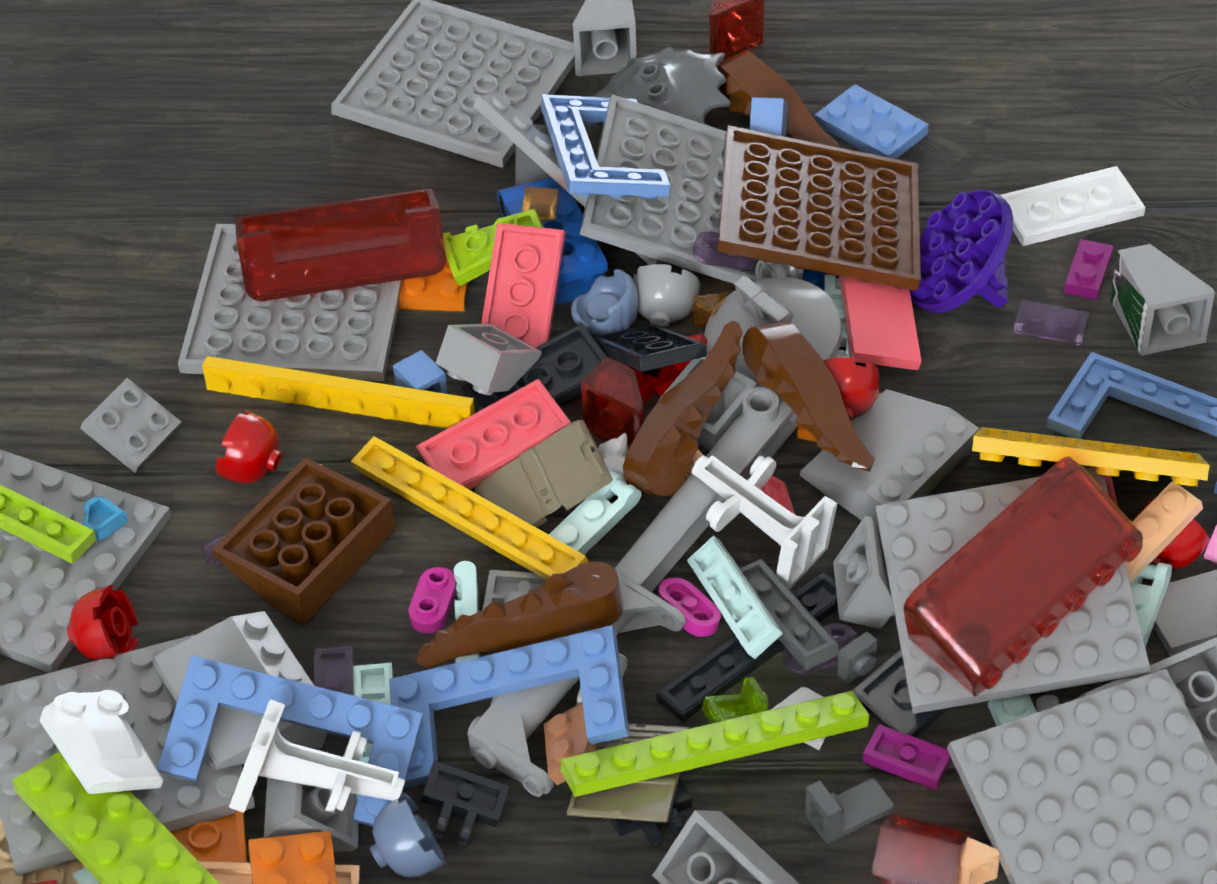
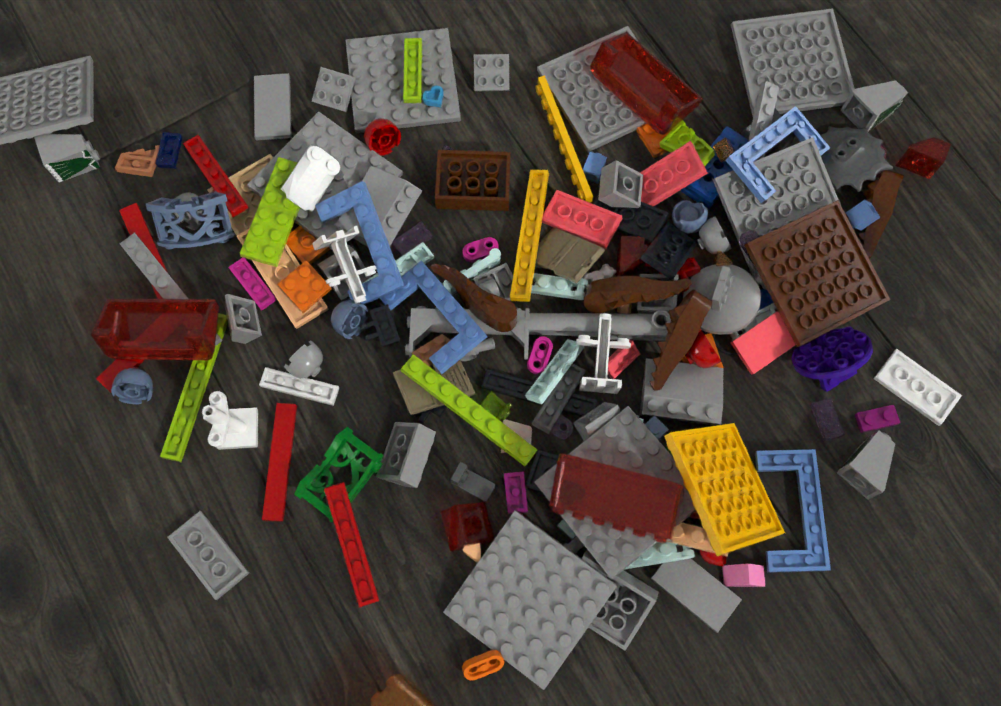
camera: 55 degrees right, 25 degrees up
red cylinder [216,410,283,484] -> none
medium blue plate [814,84,929,159] -> none
dark grey plate [837,632,877,684] -> none

